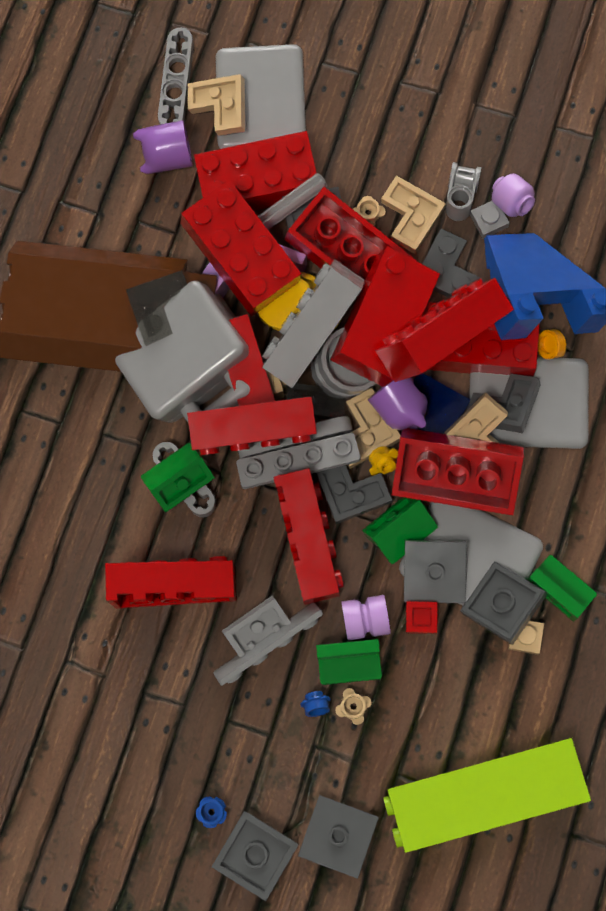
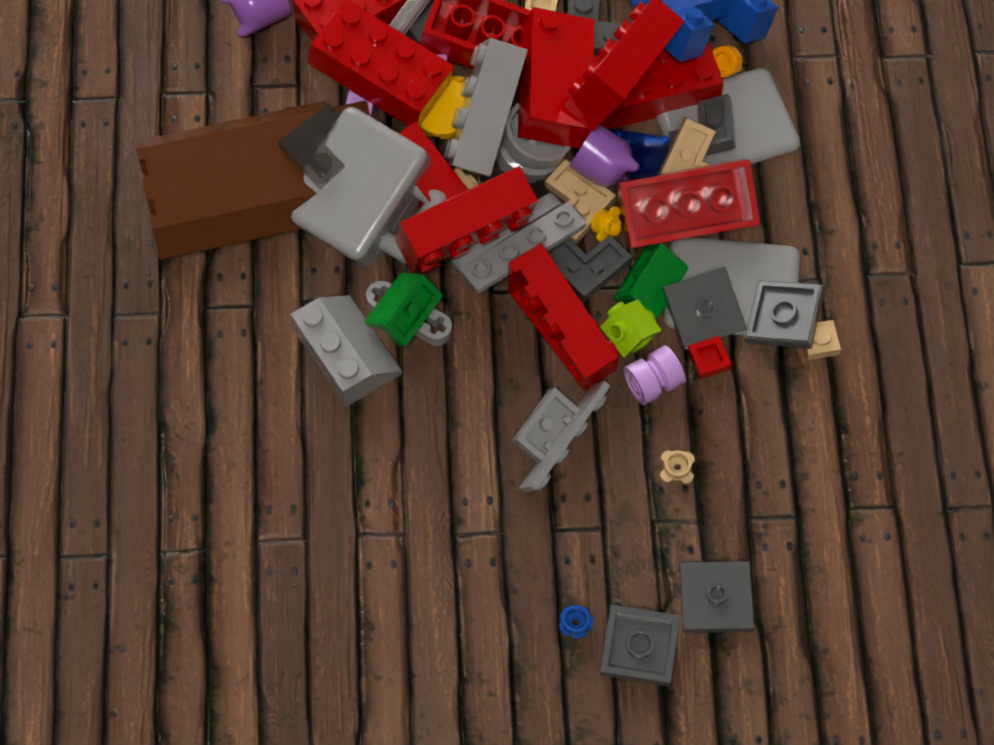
camera: 30 degrees left, 10 degrees down
red wedge [105,556,237,609] -> none
blue plate [300,691,331,717] -> none
green panel [316,639,382,685] -> none
lime brick [383,738,591,853] -> none
green panel [527,555,597,622] -> none
none -> light grey slope [290,295,402,407]
none -> lime brick [600,299,662,358]

